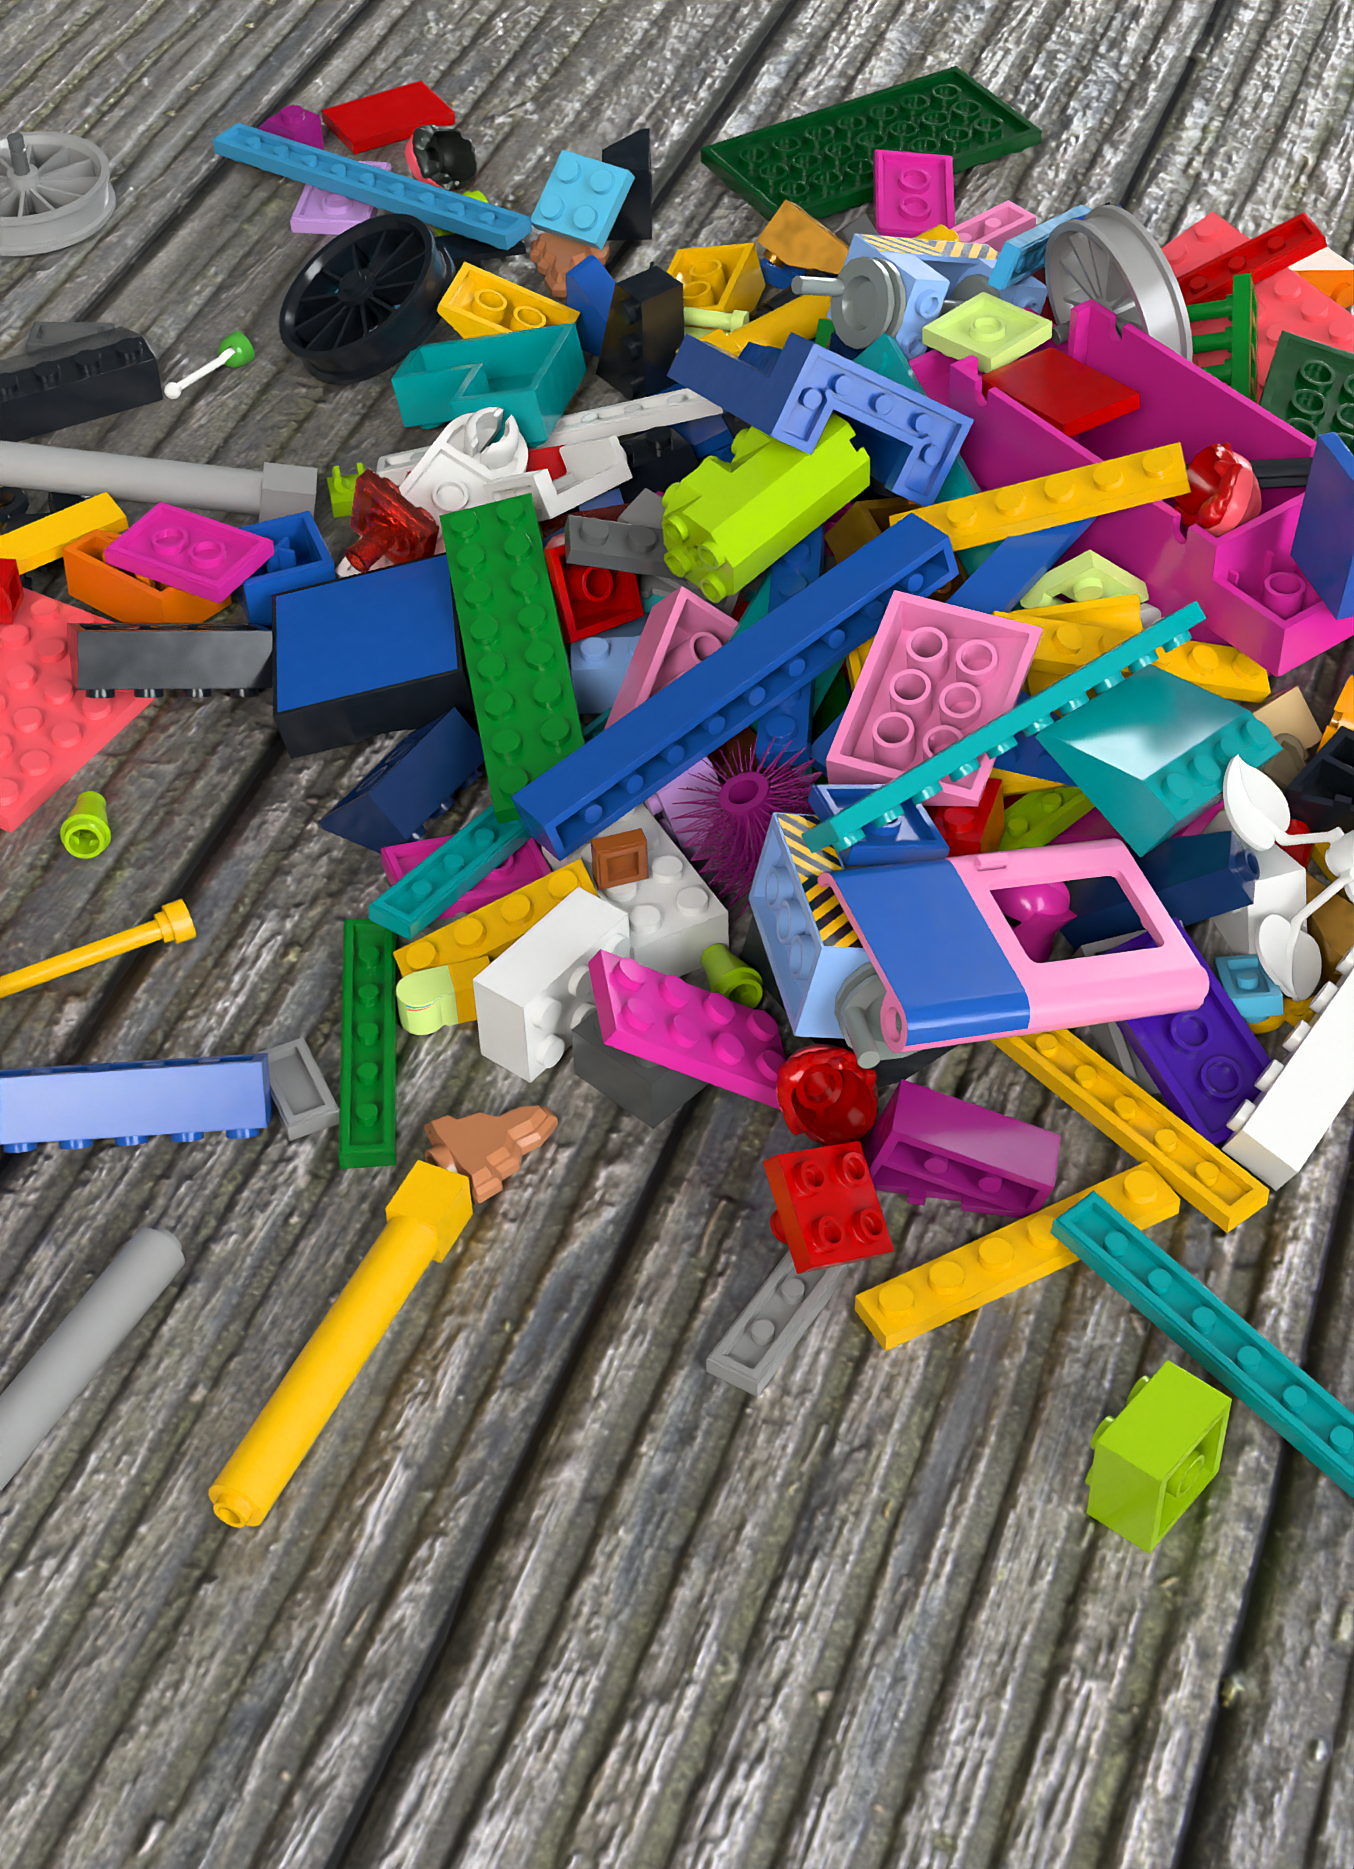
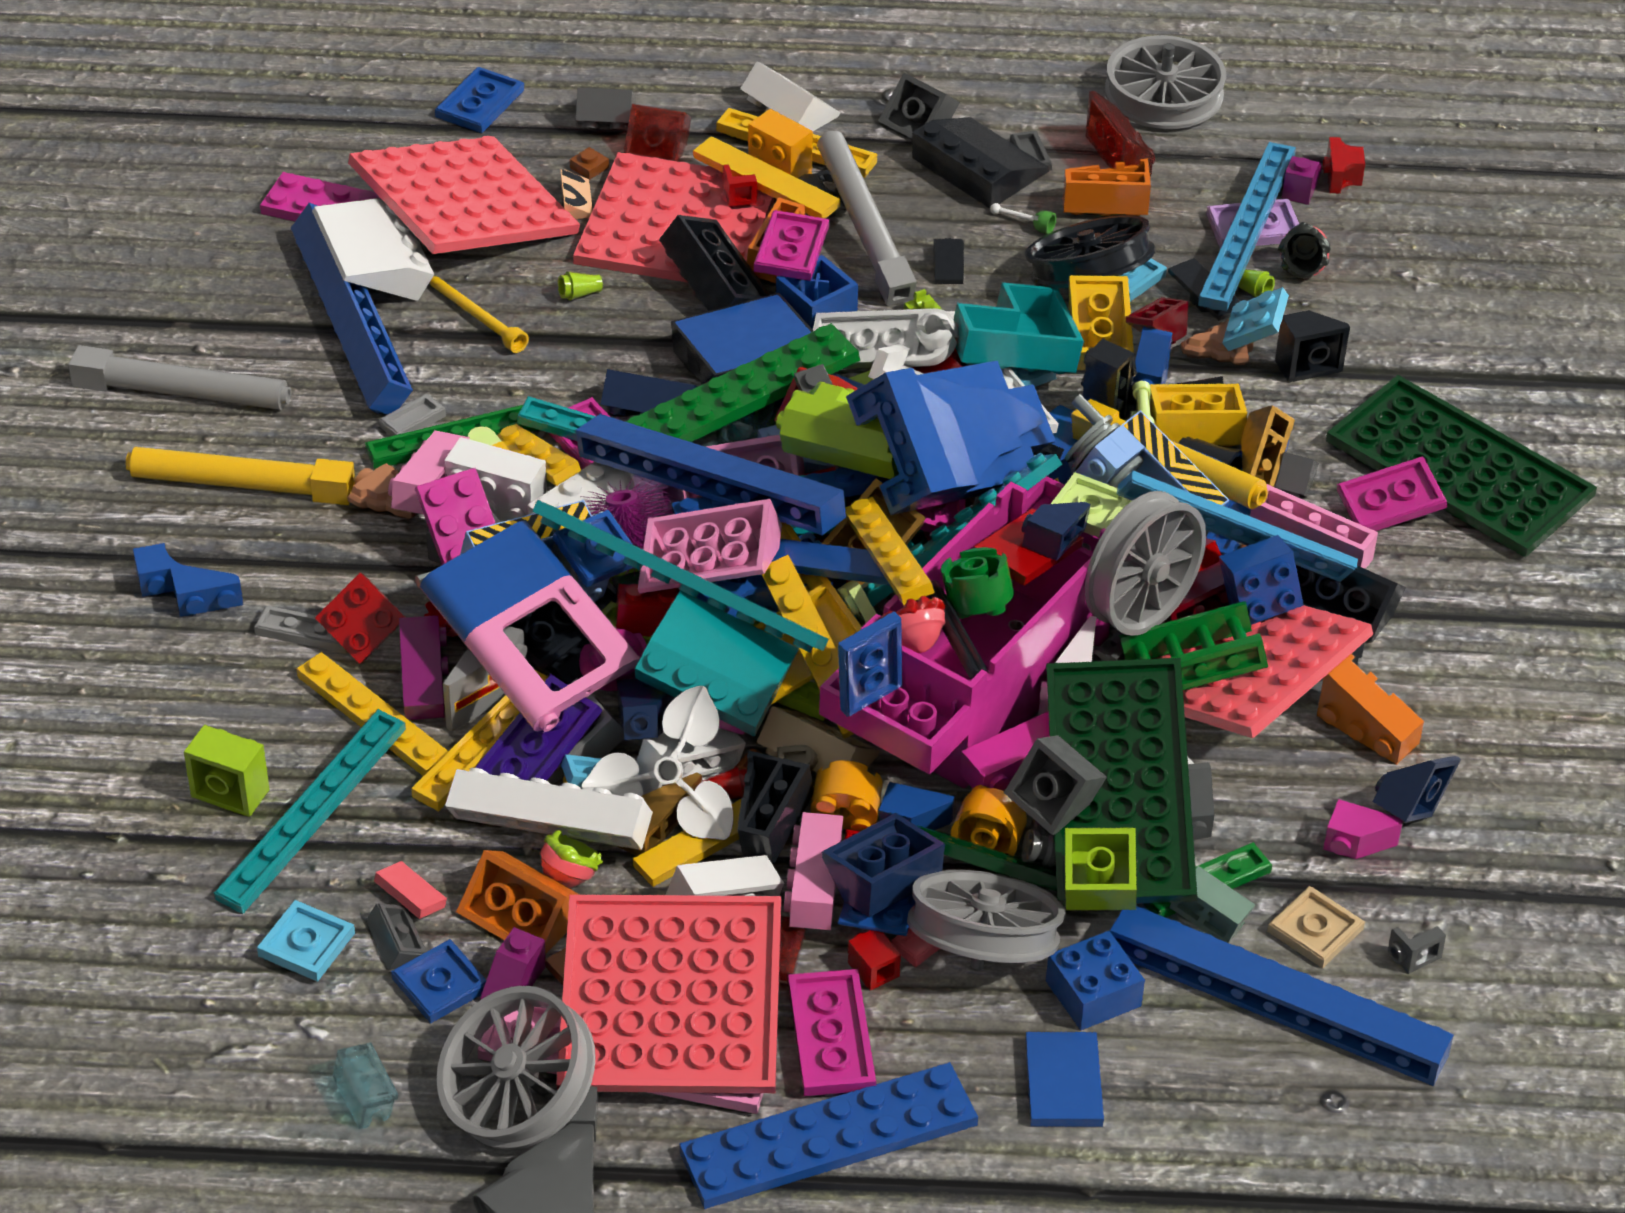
camera: 70 degrees right, 0 degrees up
red tile [321,80,455,155] -> none
clear red plate [345,468,440,573] -> none
dark orange tile [591,828,649,890] -> none
red tile [1176,212,1327,305] -> none
none -> blue arch [133,543,243,617]
none -> bright pink brick [388,431,470,515]
none -> light grey slope [443,626,527,731]
none -> black slope [933,238,964,284]
none -> green brick [941,547,1014,619]
none -> dark blue slope [1021,502,1091,561]
none -> orange wedge [1063,158,1151,216]
none -> clear red slope [1085,91,1155,176]
none -> dark red slope [1125,297,1188,344]
none -> red brick [1323,137,1365,194]

